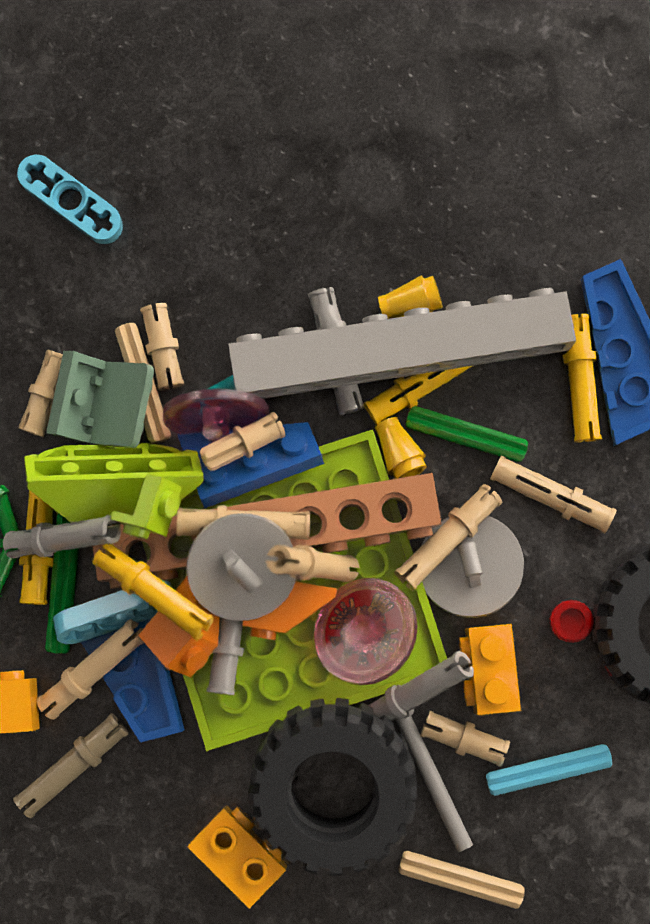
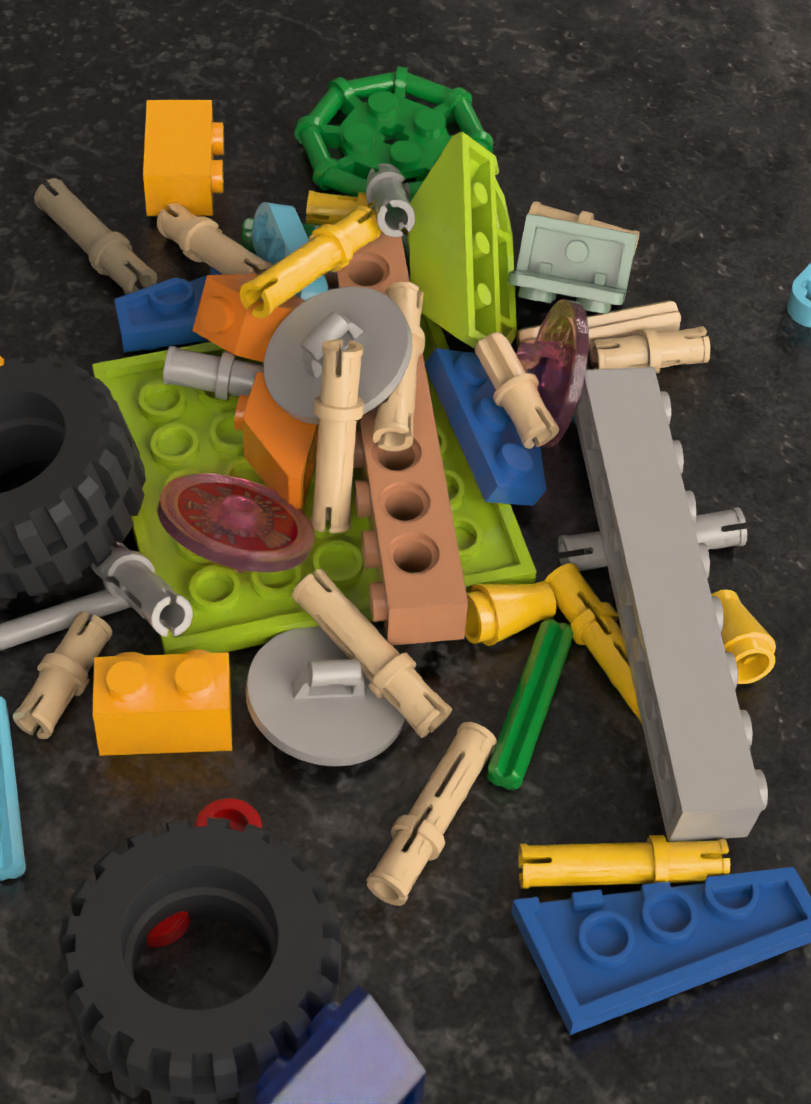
camera: 85 degrees right, 30 degrees down
lime bracket [110,473,182,540] -> none

